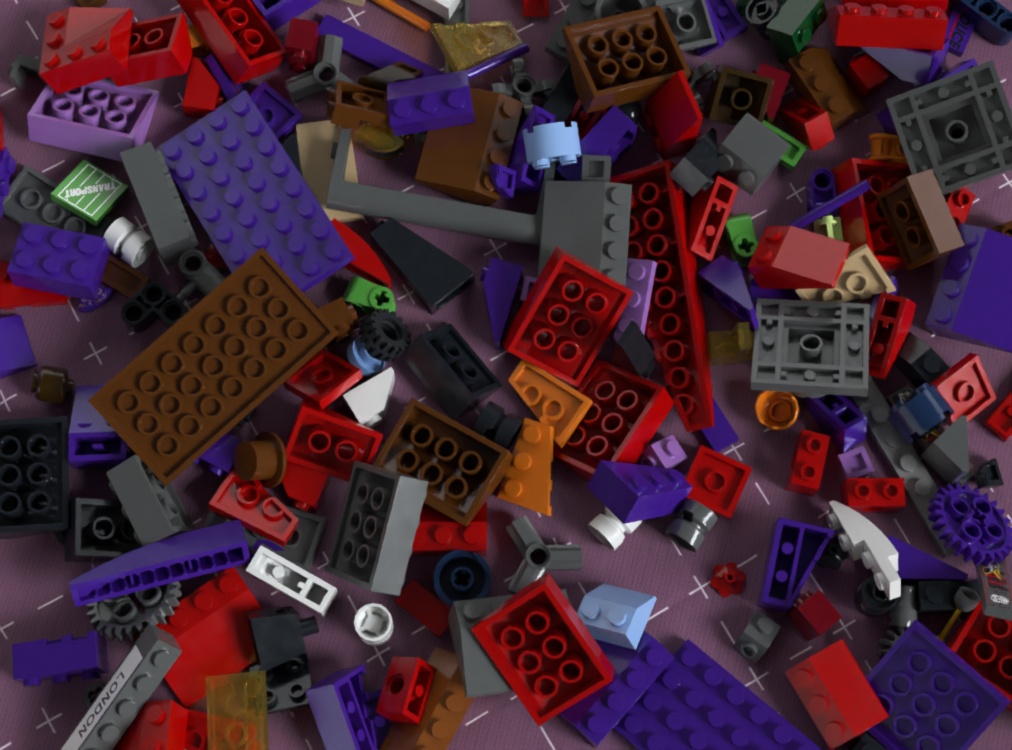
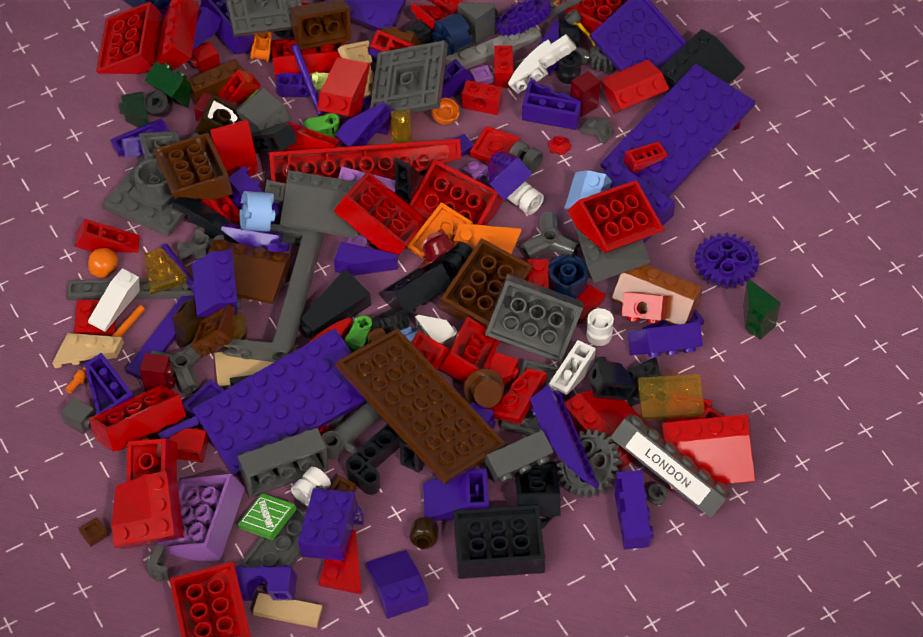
camera: 85 degrees left, 20 degrees down
none -> reddish brown plate [381,26,421,46]
none -> dark red piece [419,229,458,269]
none -> red slope [624,141,668,173]

